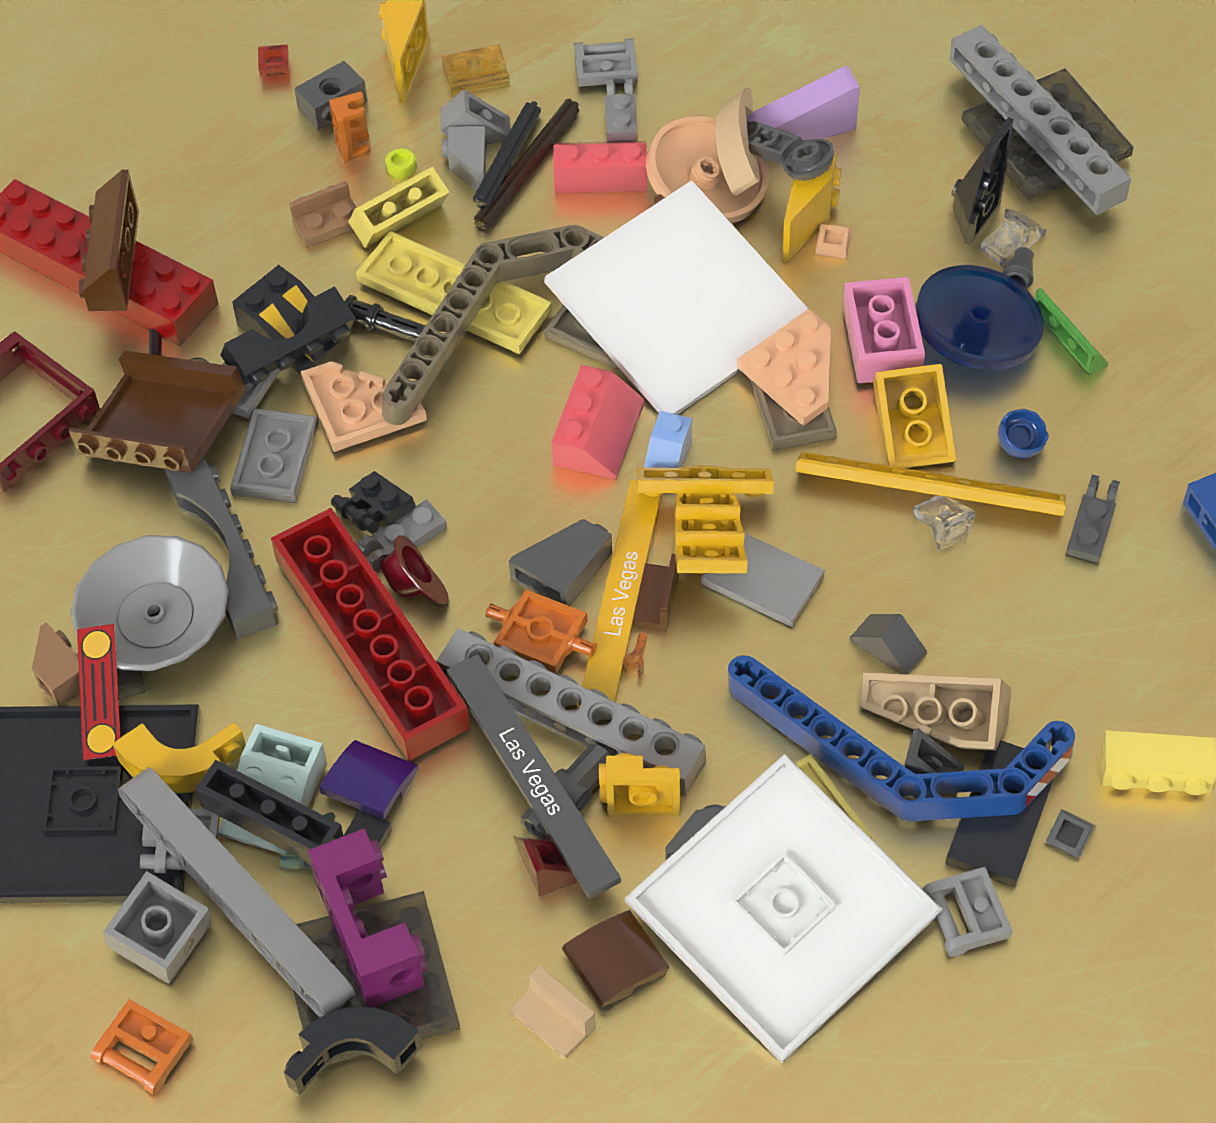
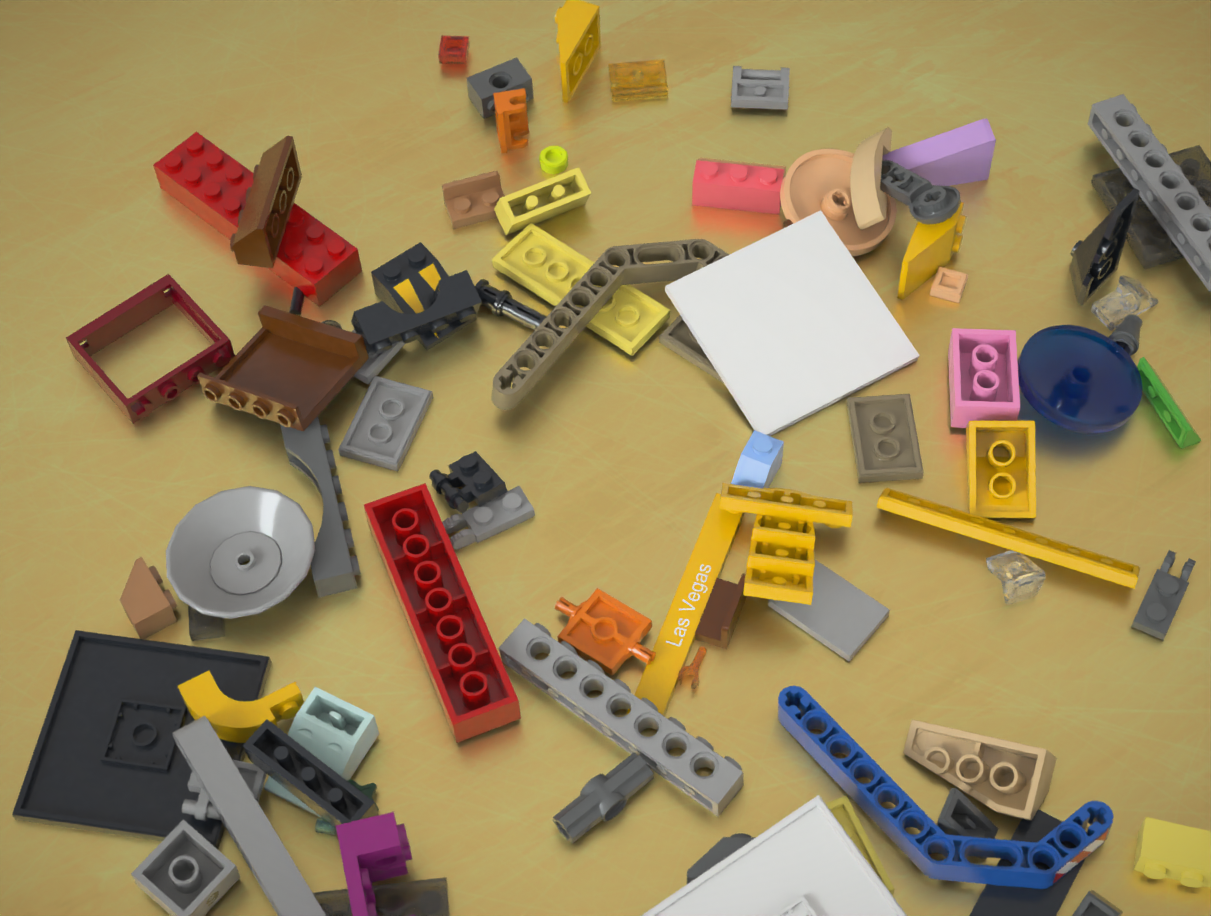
camera: 10 degrees right, 0 degrees up
sticker [77,624,120,760] -> none
light nougat plate [301,361,427,452] -> none
dark purple slope [319,740,419,820] -> none
black tile [343,810,392,848] -> none
dark red piece [380,535,449,604] -> none
light grey slope [440,89,510,144] -> none
light grey slope [442,126,487,191] -> none
dark grey tile [447,654,621,900] -> none
black axle [473,101,541,209] -> none
dark brown axle [474,98,579,230] -> none
dark grey slope [509,519,612,606] -> none
dark red slope [513,836,577,896] -> none
coral slope [552,365,645,480] -> none
yellow plate [599,753,680,816] -> none
light grey hinge [605,79,637,142] -> none
light nougat plate [737,309,831,426] -> none
dark grey slope [850,614,927,675] -> none
blue hair [997,408,1049,459] -> none

